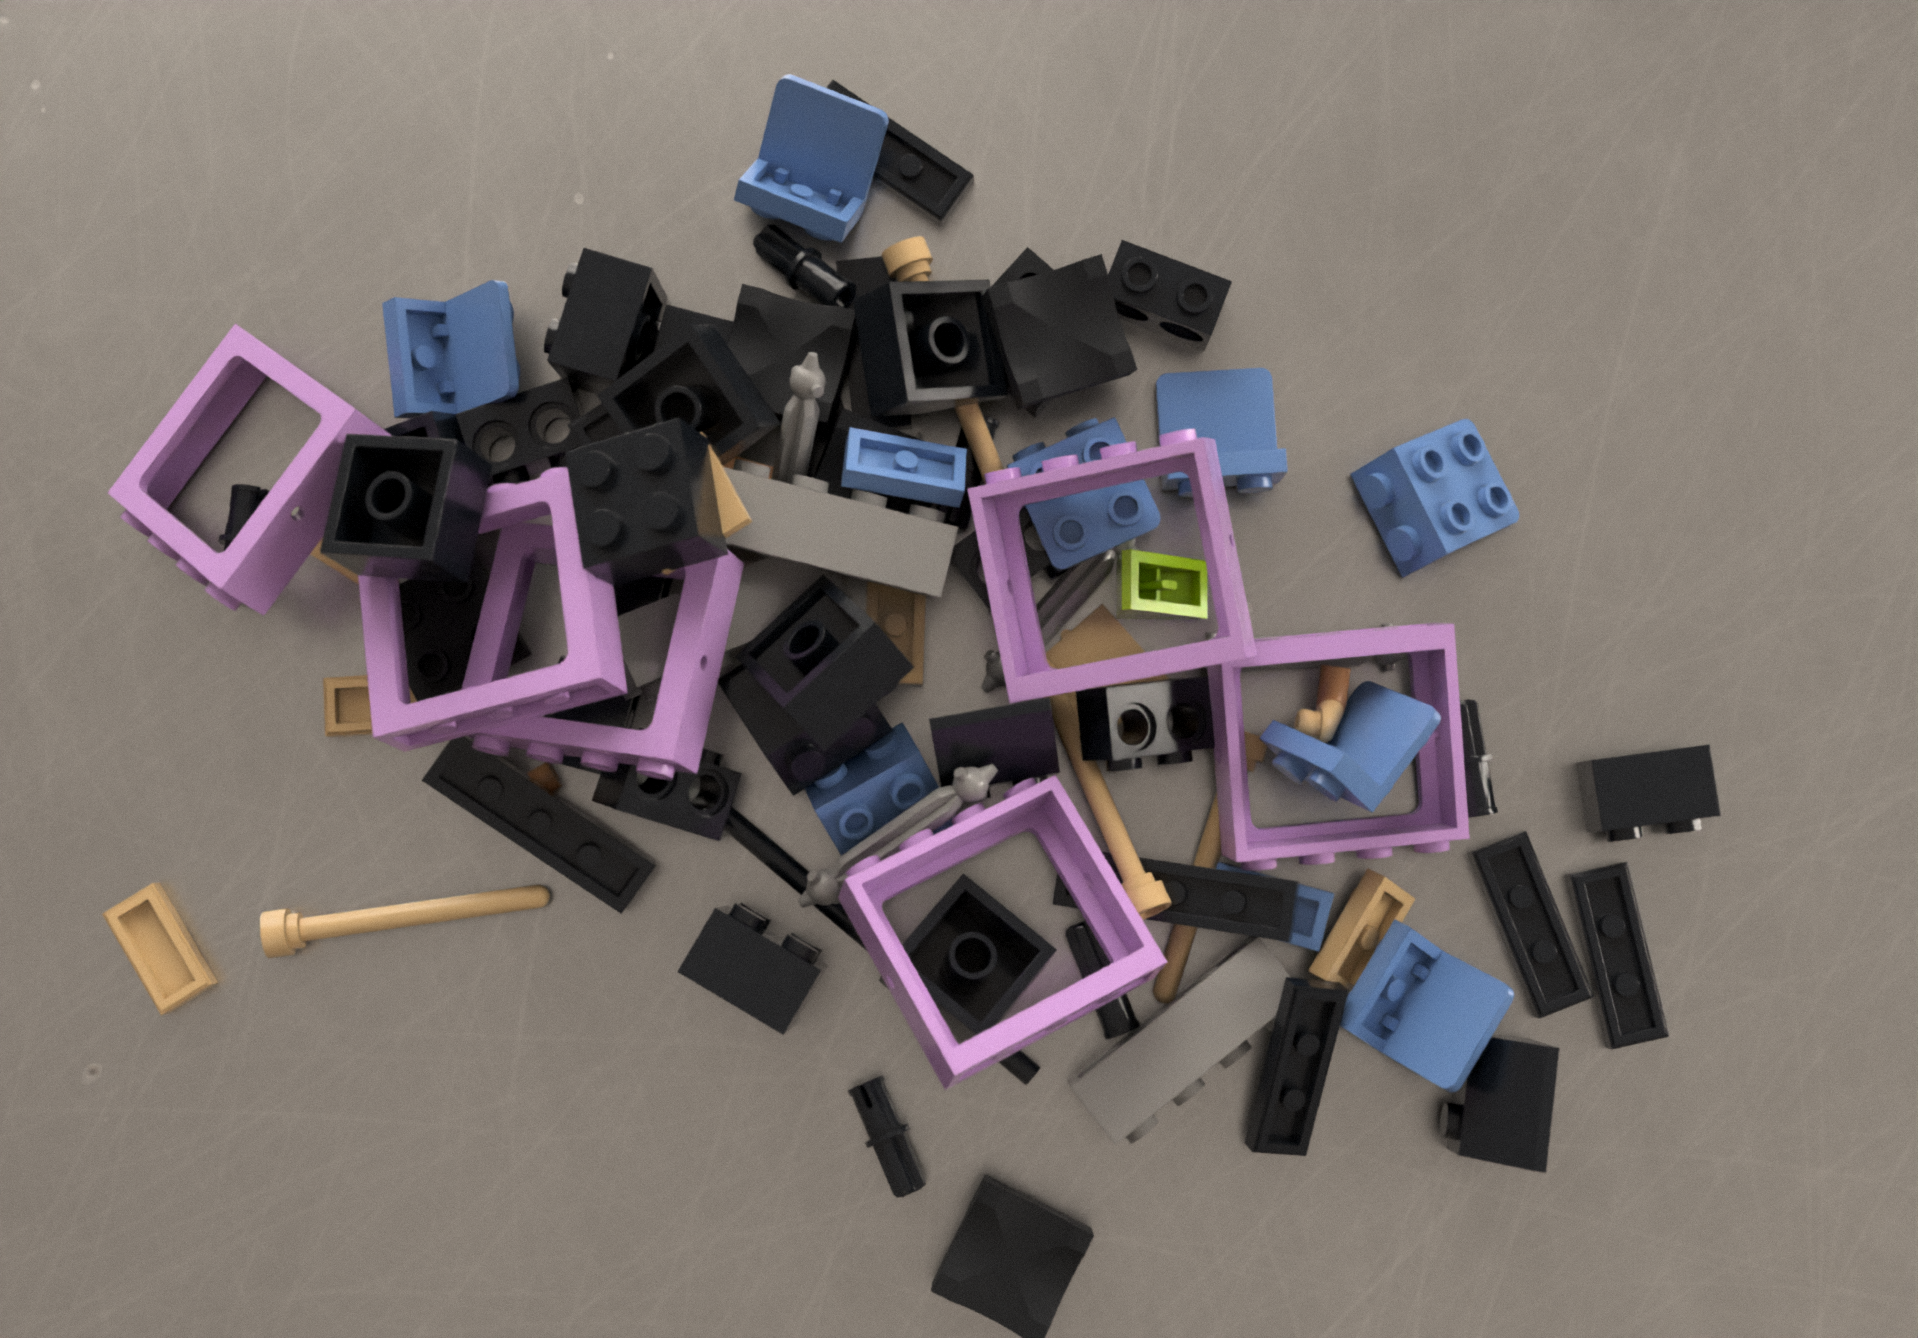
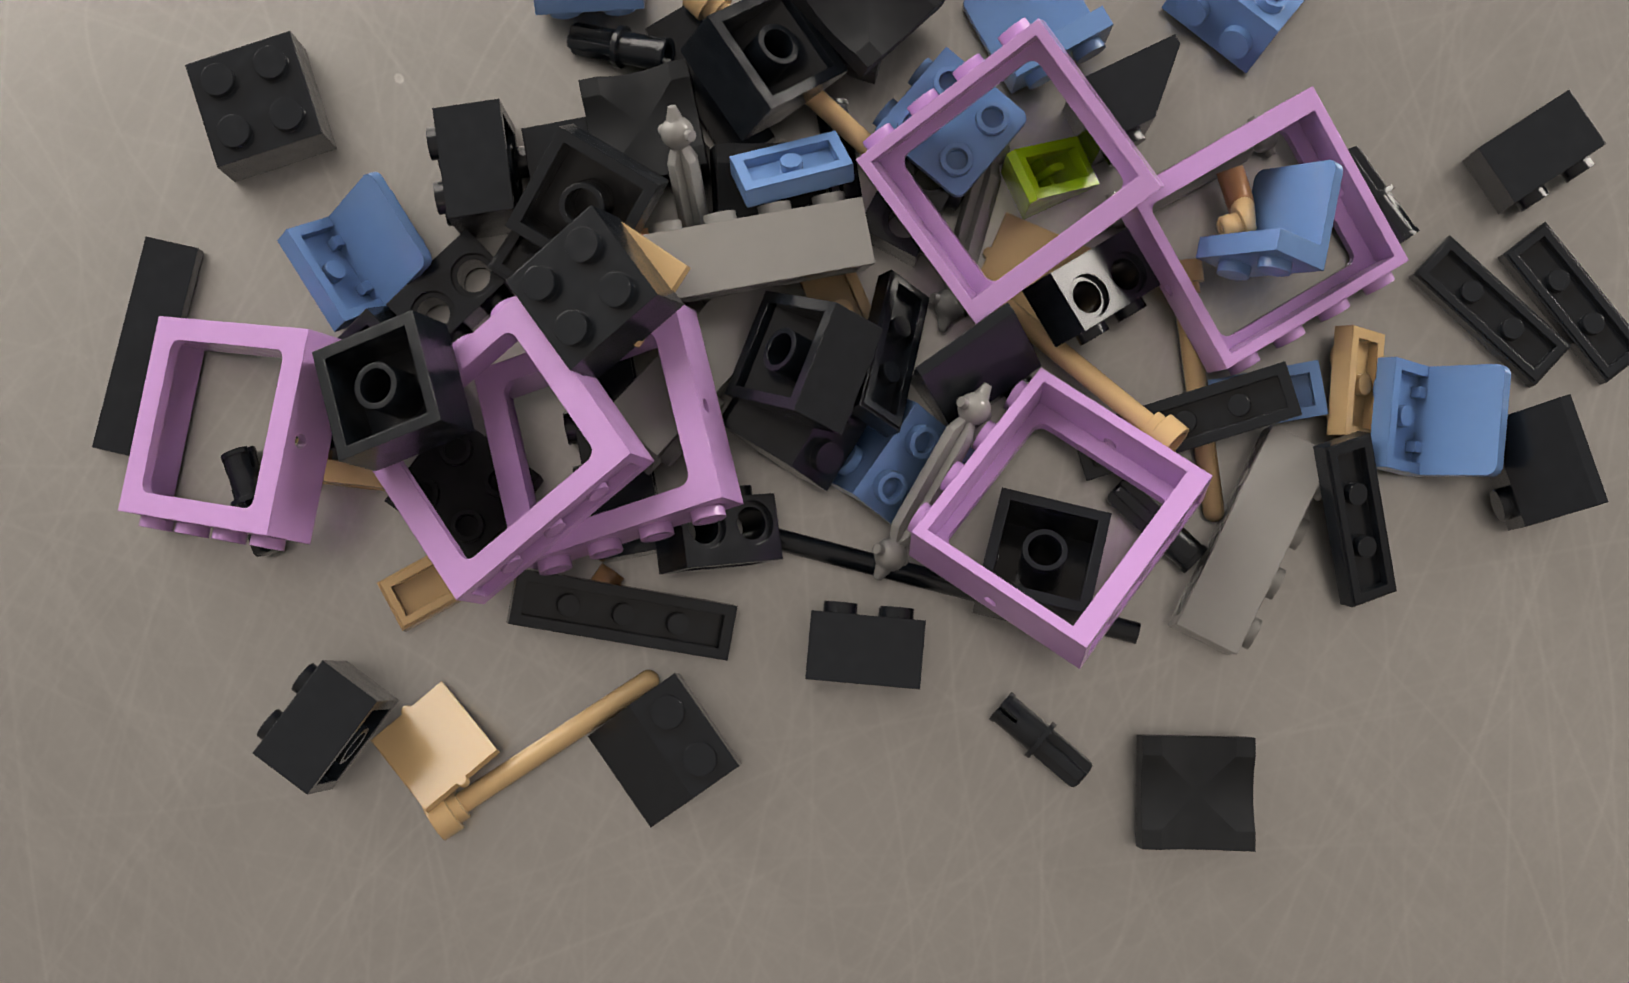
camera: 25 degrees left, 0 degrees up
tan tile [102,883,218,1015] -> none
none -> black tile [92,236,203,456]
none -> black brick [185,31,337,182]
none -> black brick [252,660,399,795]
none -> tan piece [371,681,500,813]
none -> black slope [588,673,742,828]
none -> black tile [852,269,929,438]
none -> black slope [1062,34,1180,167]

